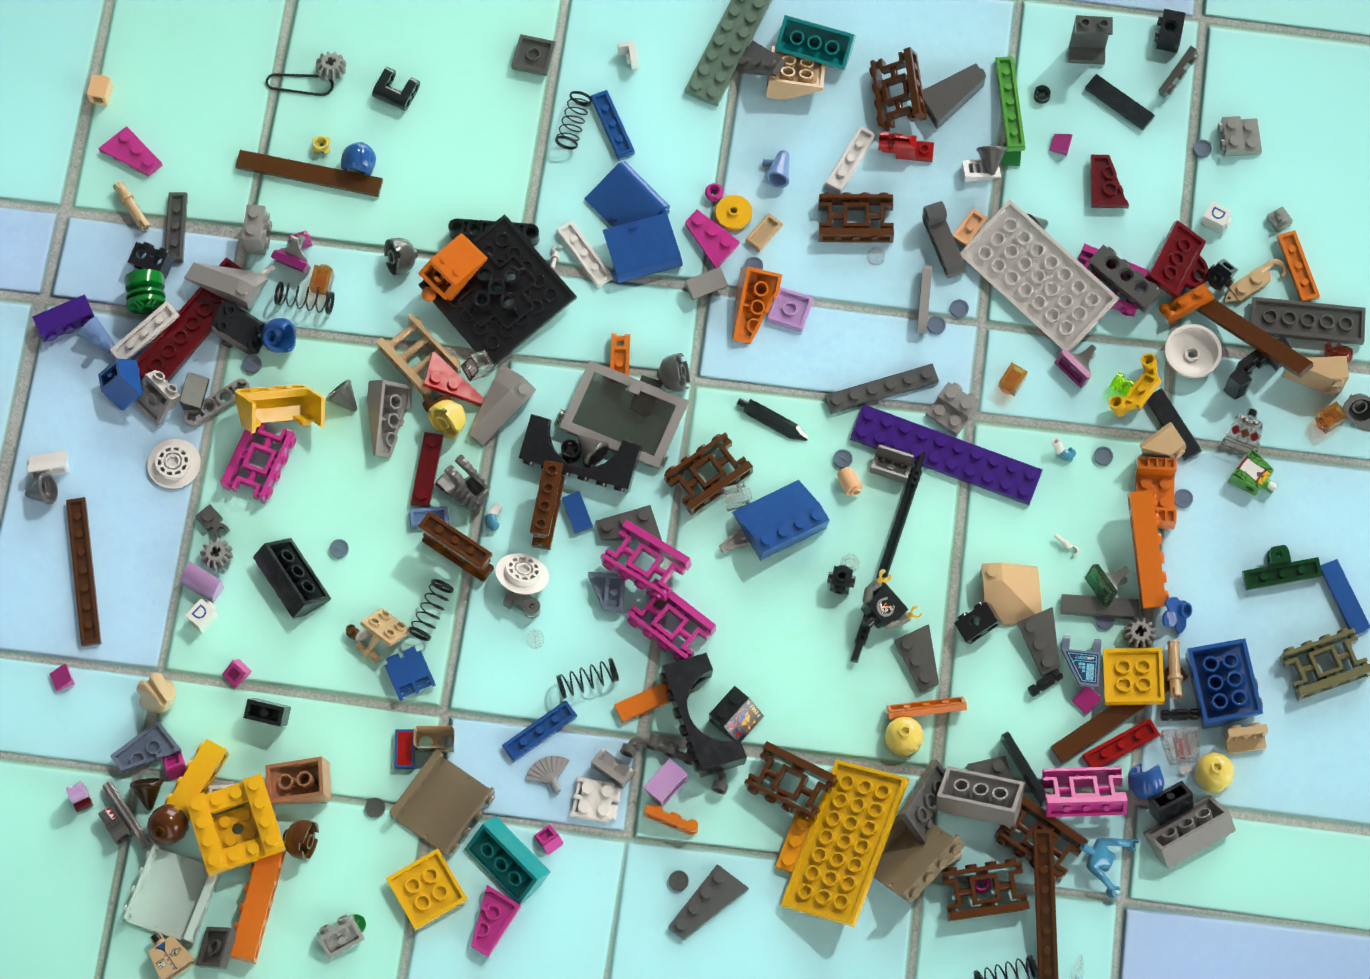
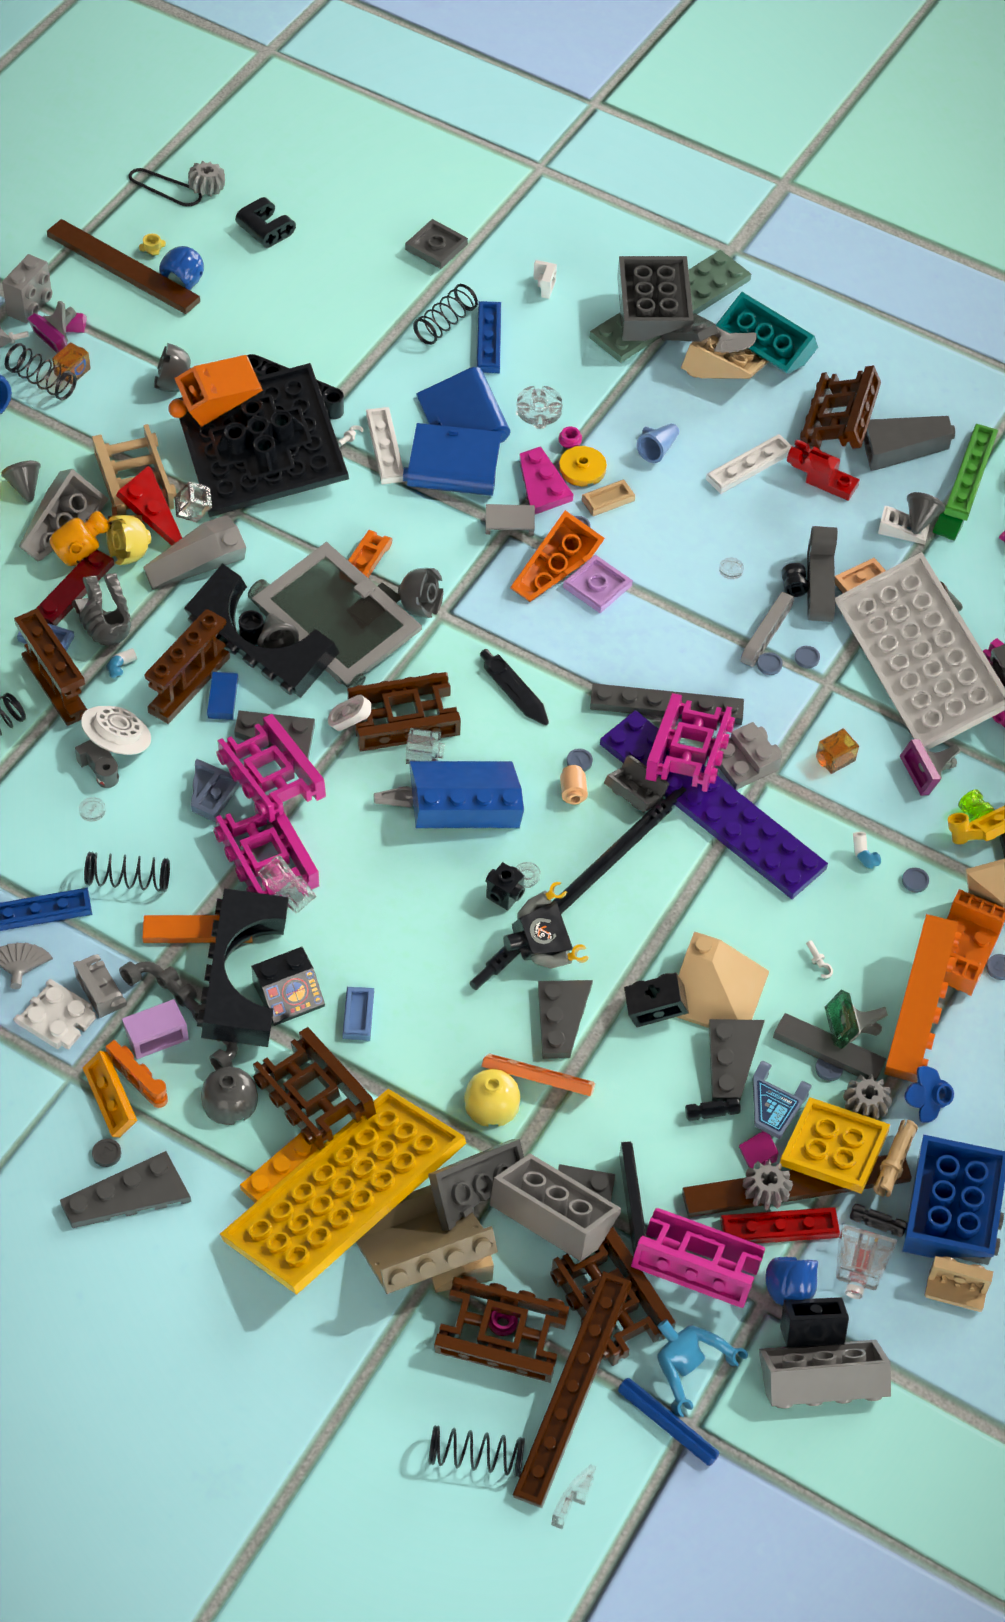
camera: 20 degrees right, 15 degrees down
reddish brown fence [818,192,894,243] -> none
light yellow cylinder [1194,752,1234,793] -> none
none -> light orange piece [49,511,110,566]
none -> light orange plate [83,1051,137,1138]
none -> dark grey cylinder [201,1066,258,1125]
none -> clear slope [257,855,317,913]
none -> white plate [328,695,371,731]
none -> medium blue tile [342,986,374,1041]
none -> clear plate [516,386,563,429]
none -> dark grey slope [617,256,694,341]
none -> blue axle [618,1378,719,1466]
none -> dark pink fence [646,693,735,792]
none -> light grey hand [714,327,756,353]
none -> light grey gear [742,1159,793,1210]
none -> black wheel [781,563,809,597]

